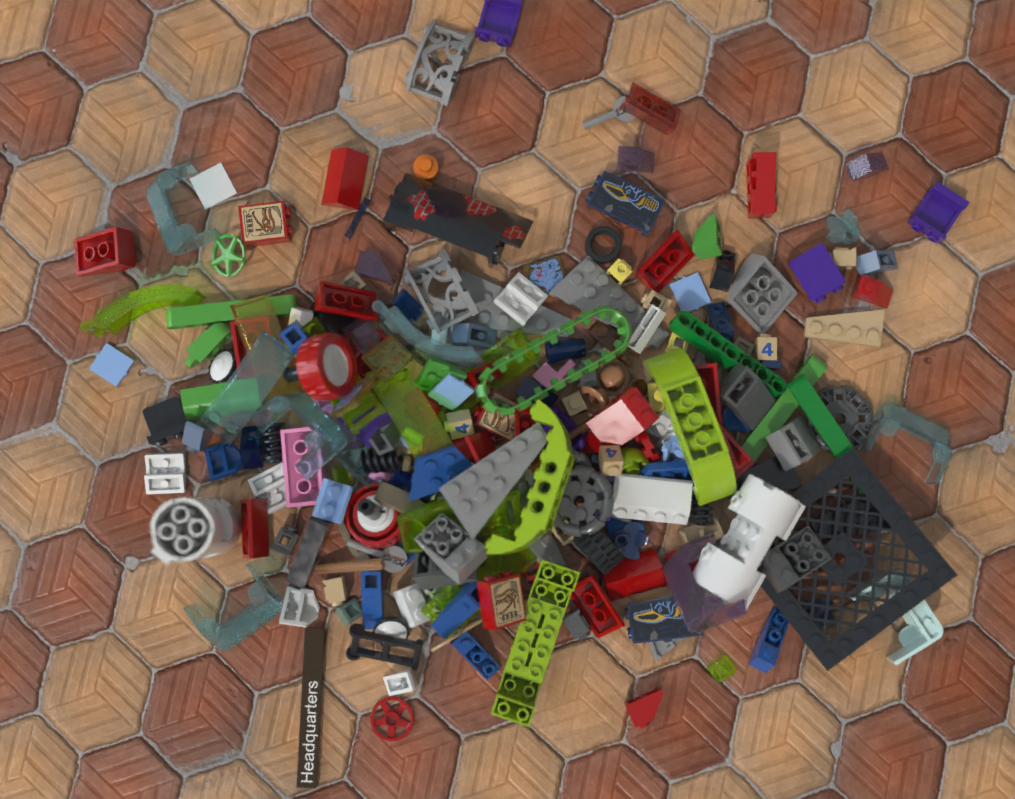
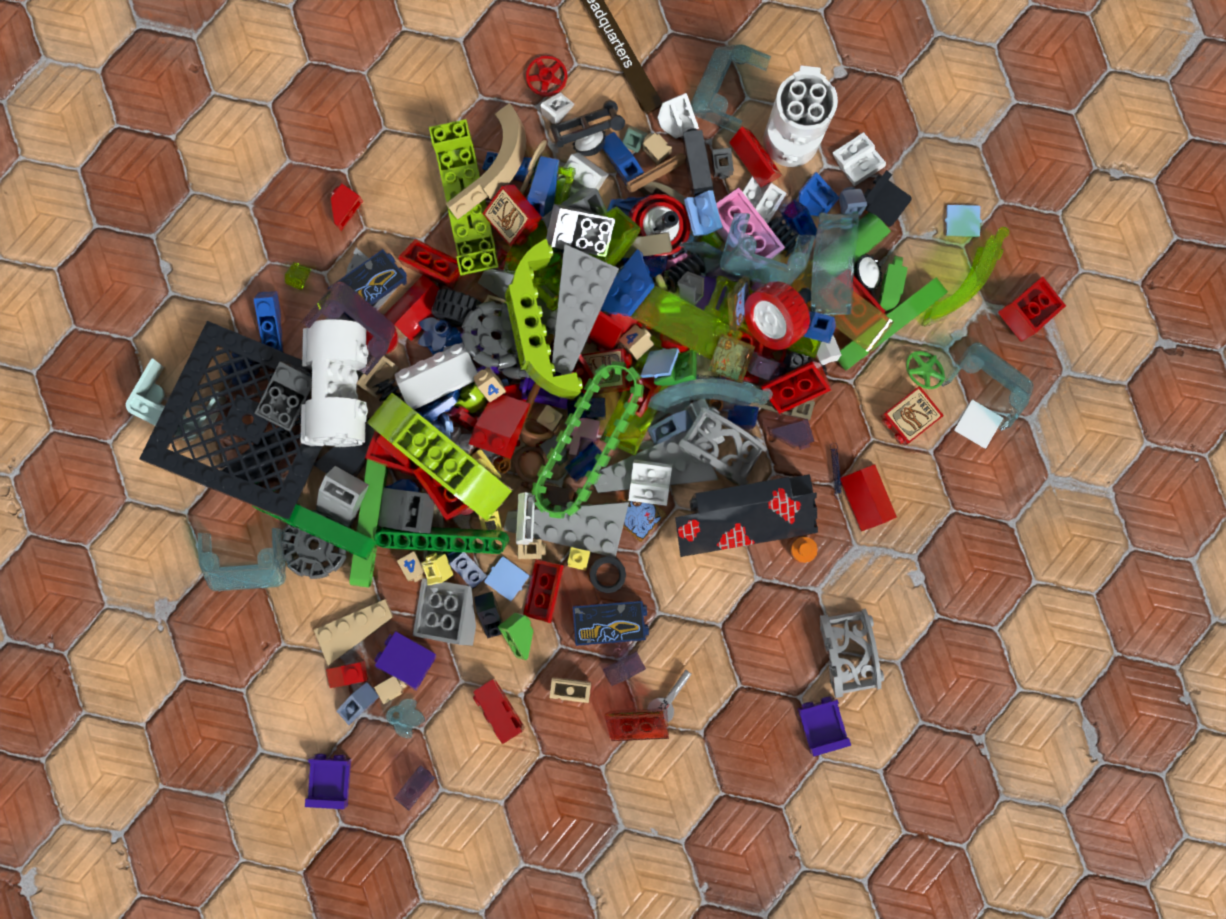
camera: 150 degrees right, 0 degrees up
light grey piece [347,538,407,573] -> none
dark grey window [563,608,590,640] -> none
dark blue tile [760,360,782,370] -> none
none -> light yellow window [421,553,453,585]
none -> tan arch [446,103,526,220]
none -> tan brick [550,677,591,703]

